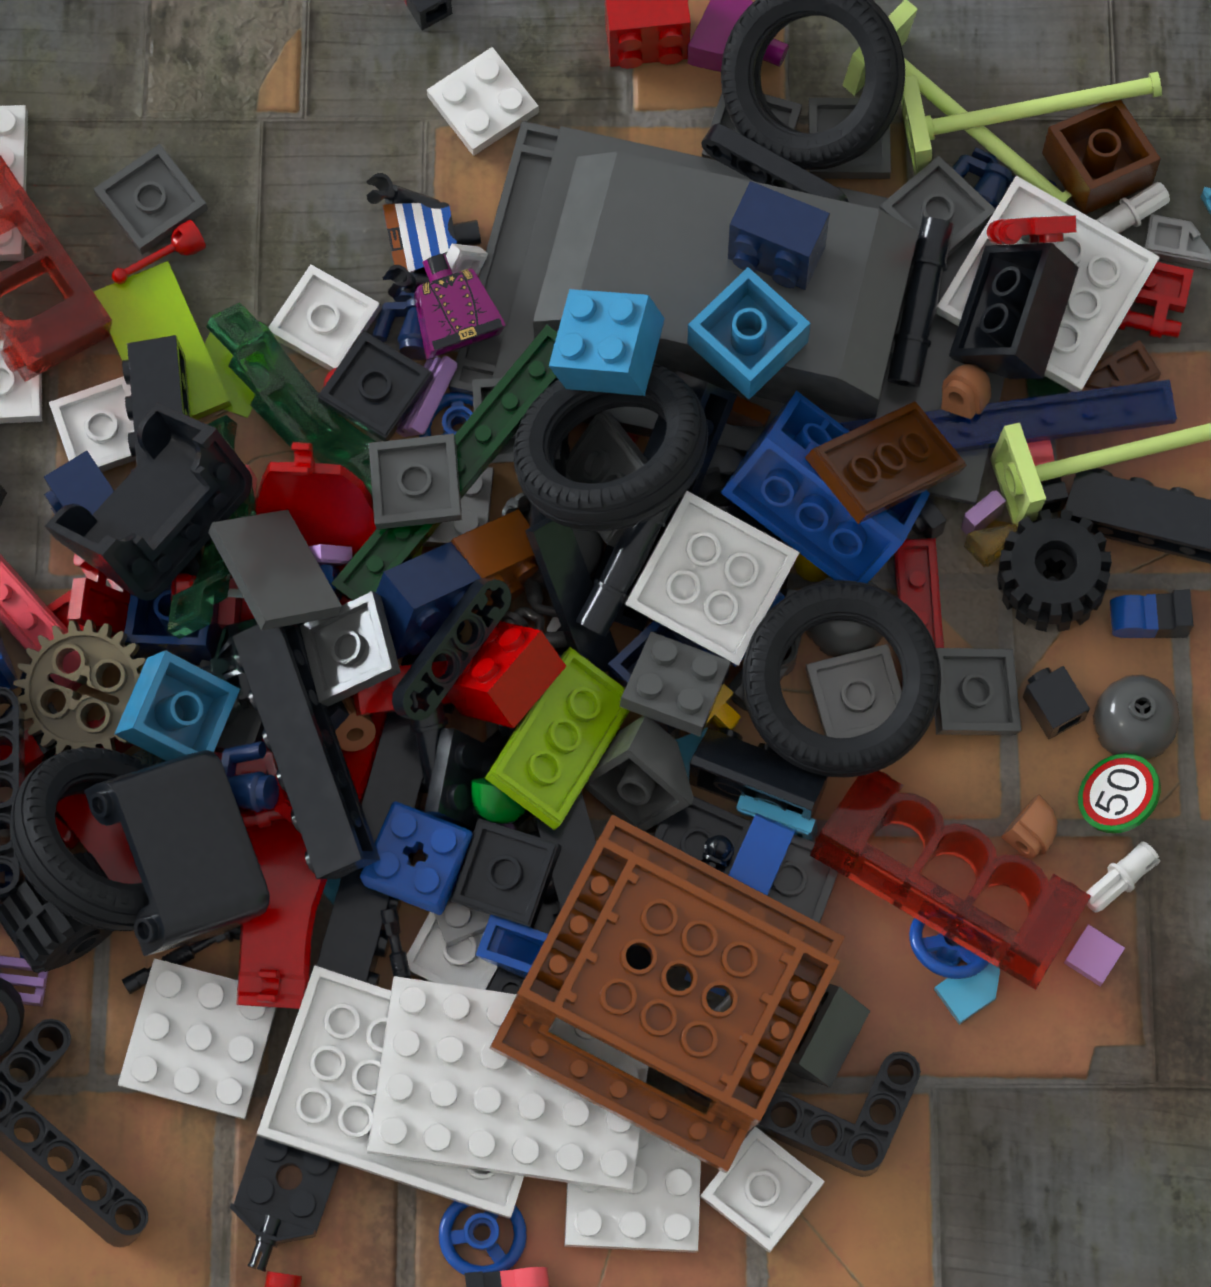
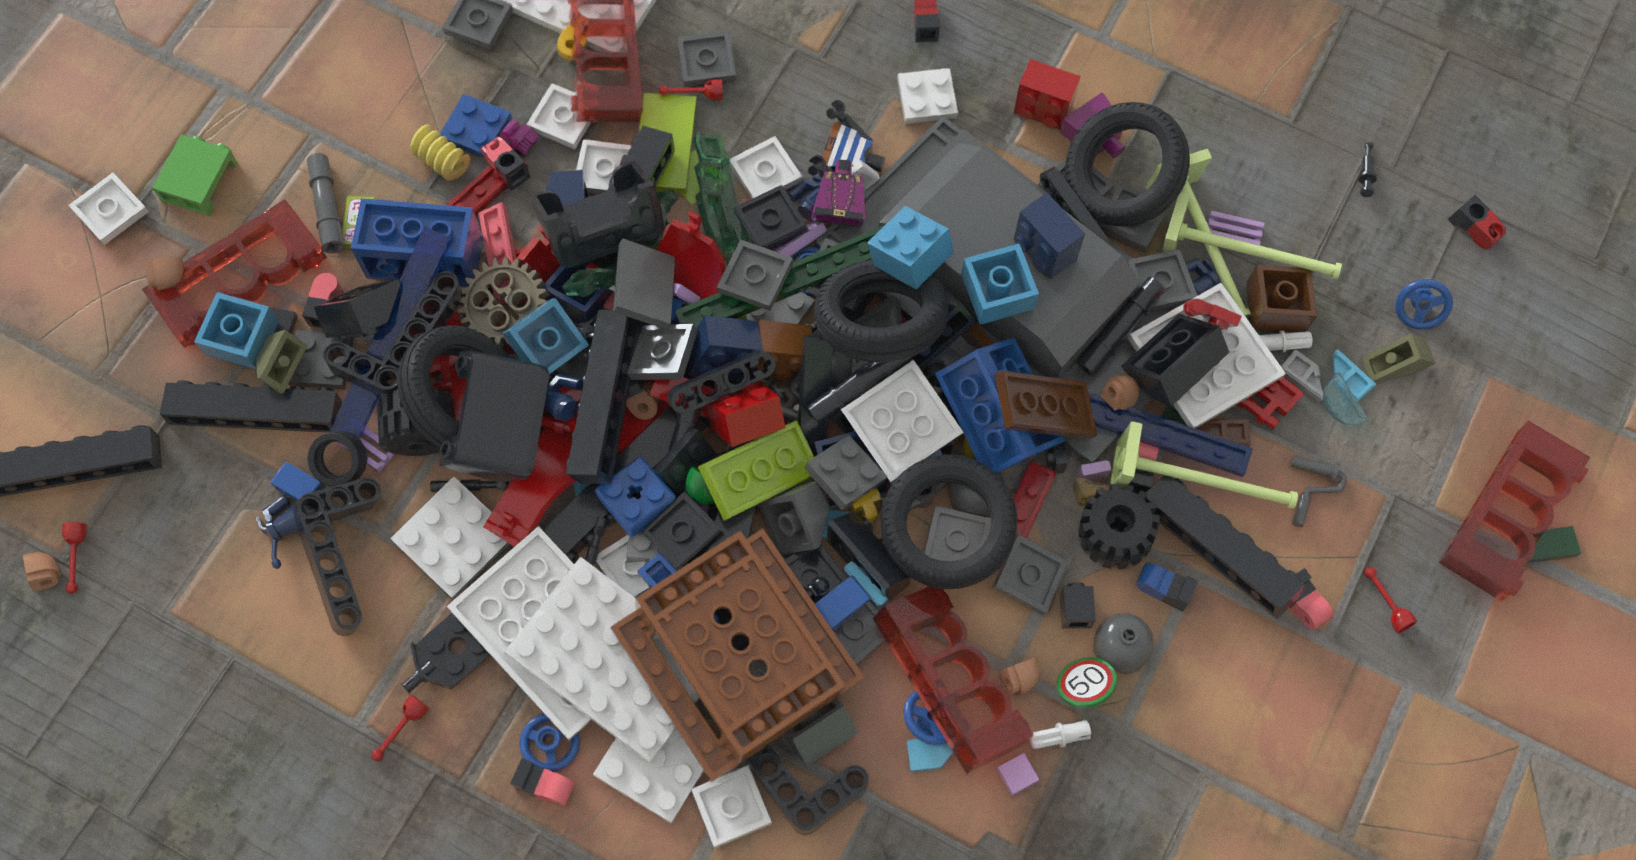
camera: 25 degrees right, 5 degrees down
none -> lavender tile [1207,211,1264,246]

